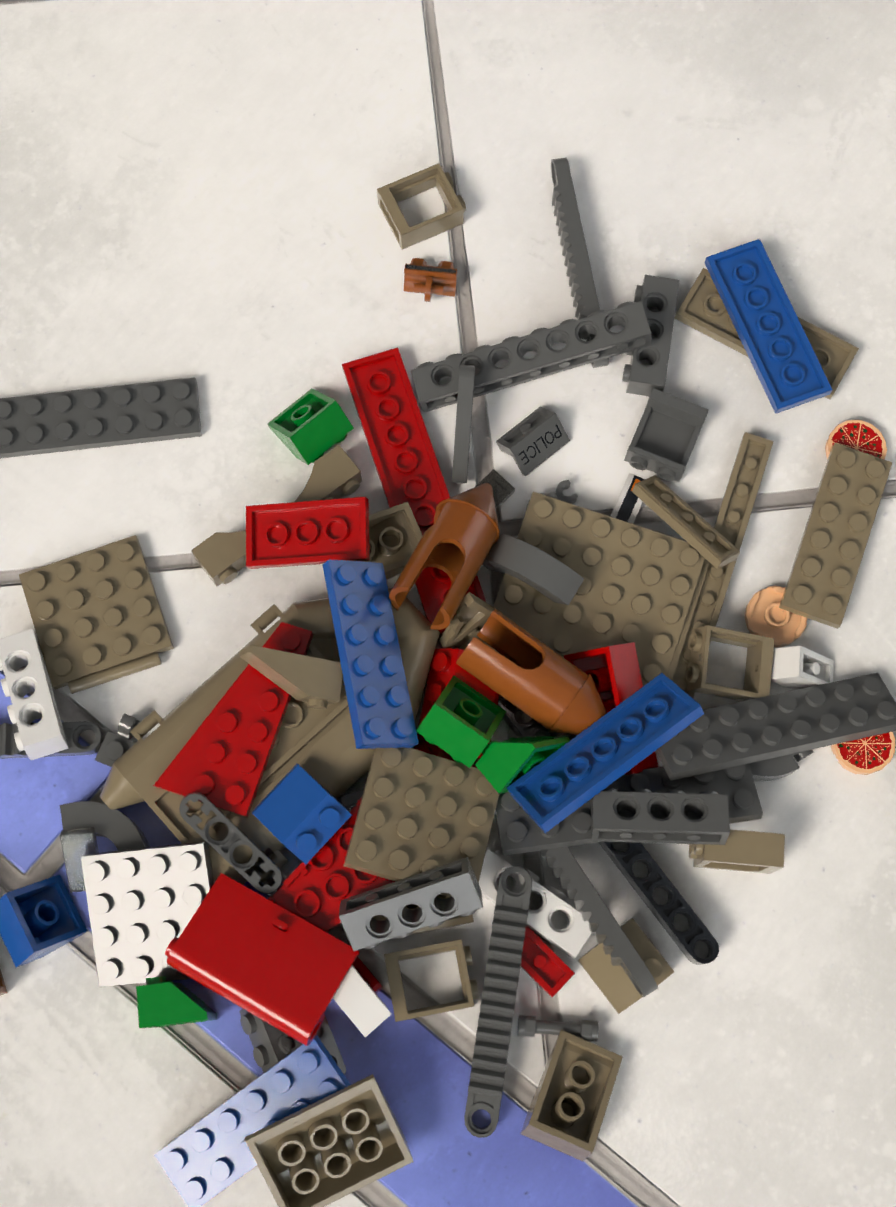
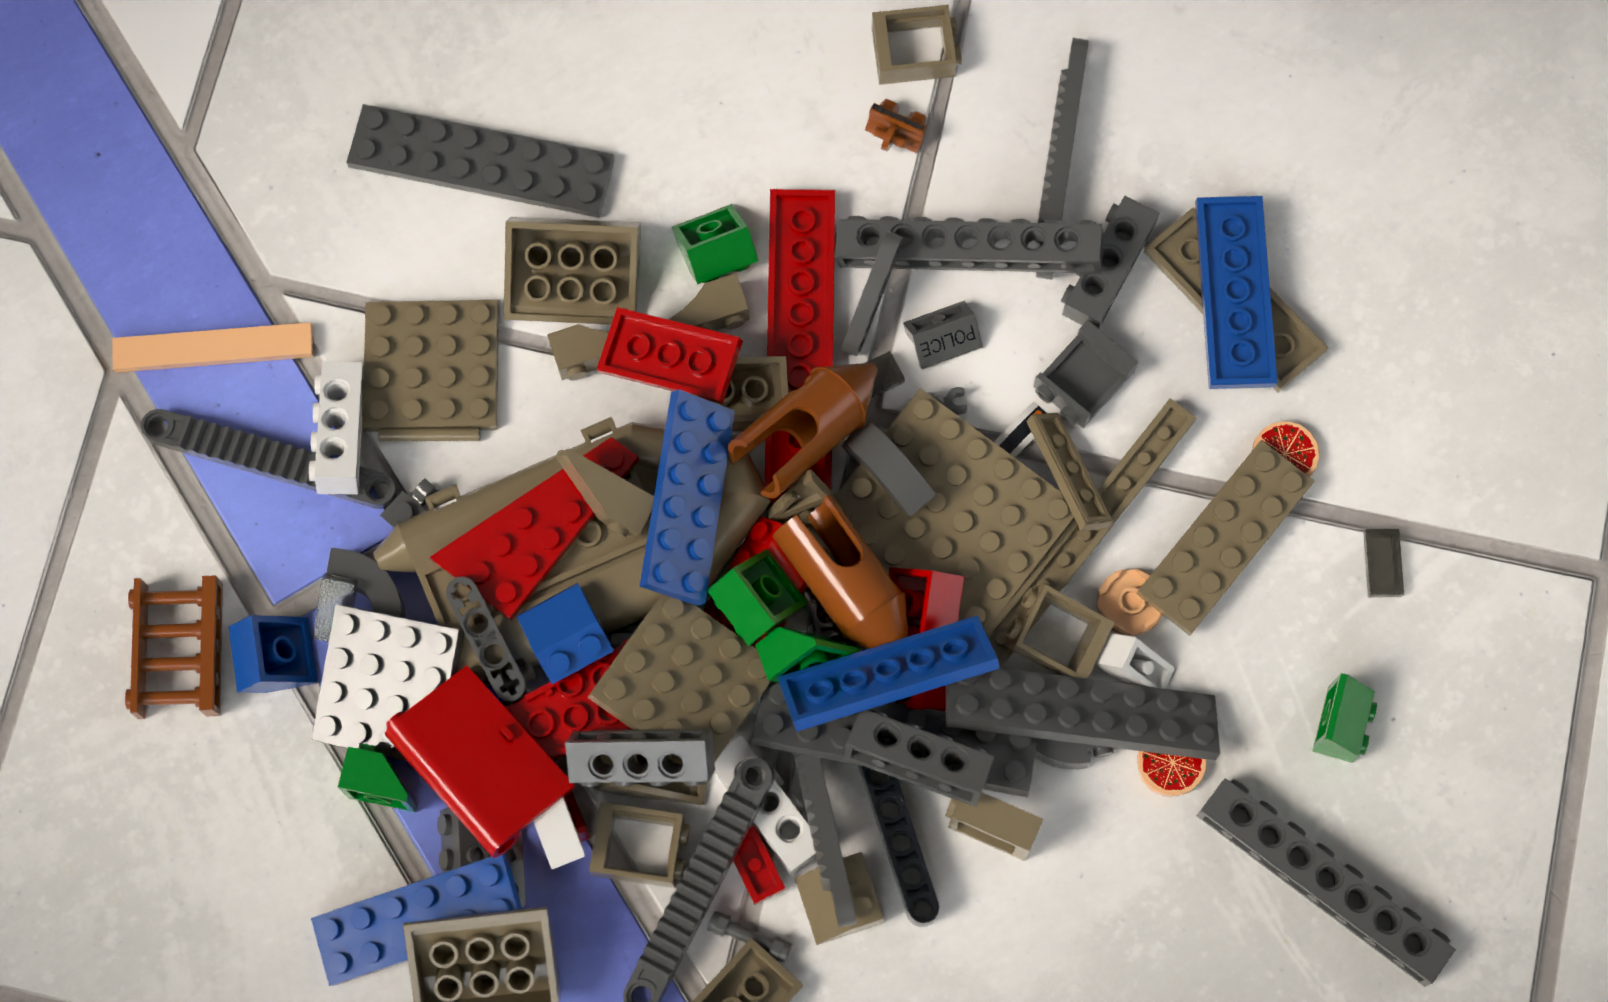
camera: 20 degrees right, 0 degrees up
none -> dark tan slope [504,217,641,325]

